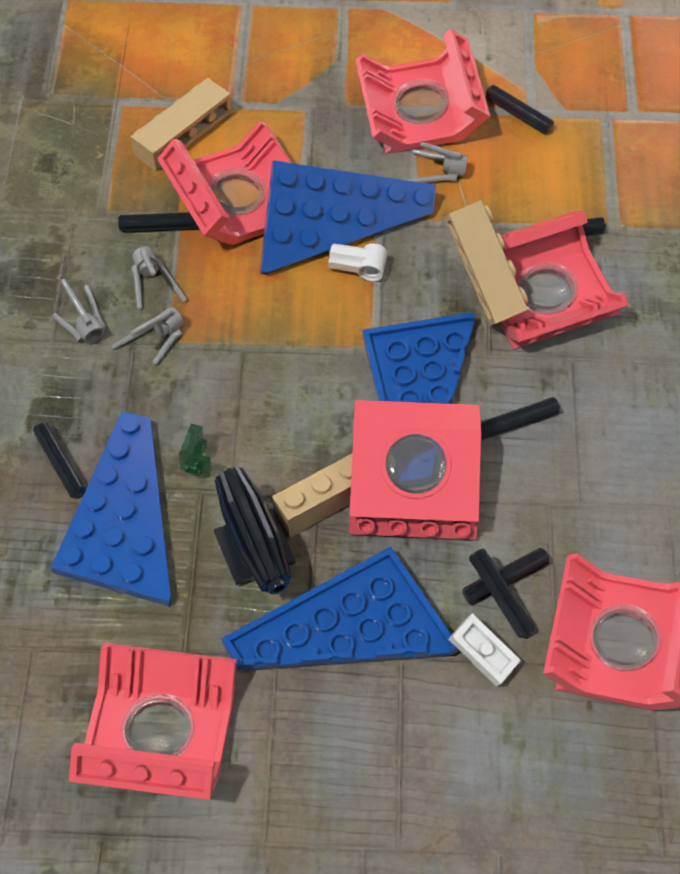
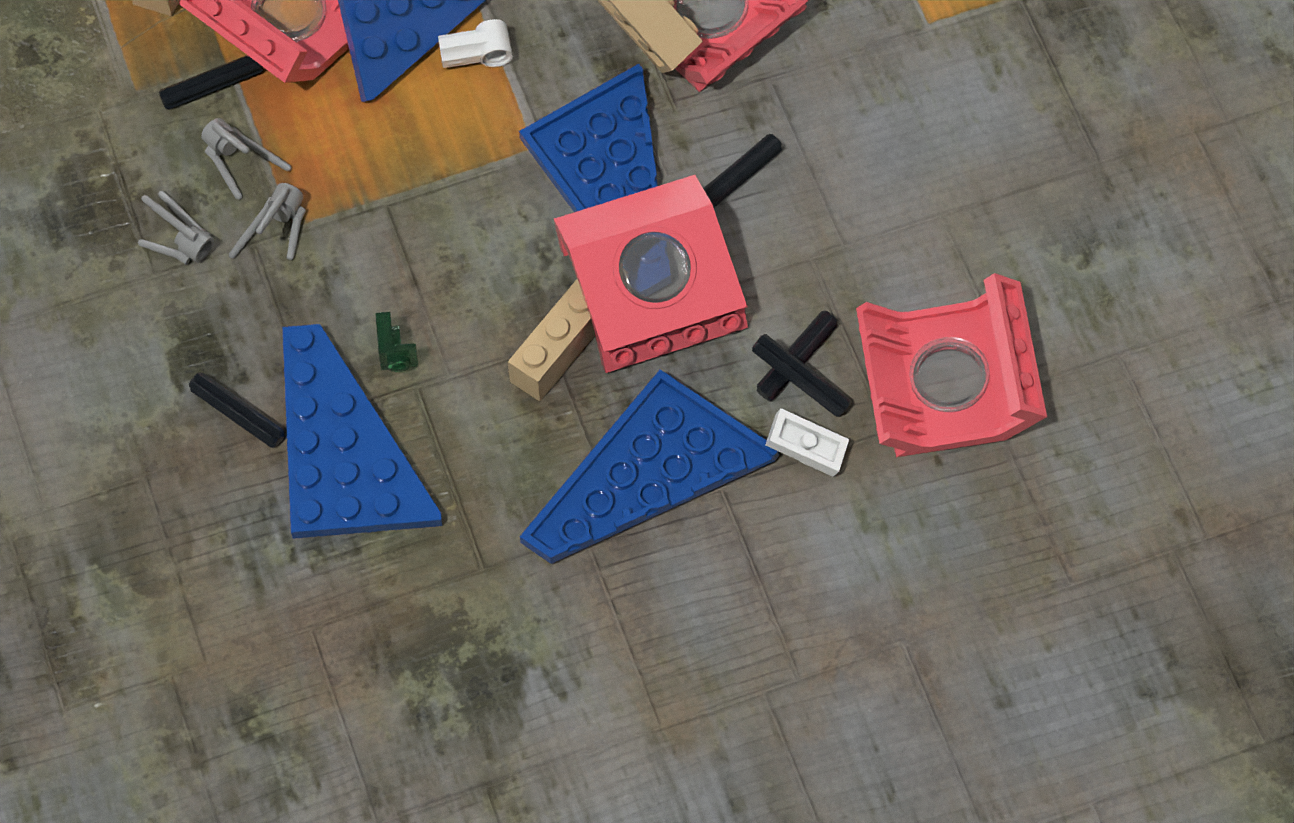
camera: 20 degrees left, 5 degrees up
coral panel [69,643,237,800] -> none
black plate [213,467,296,595] -> none

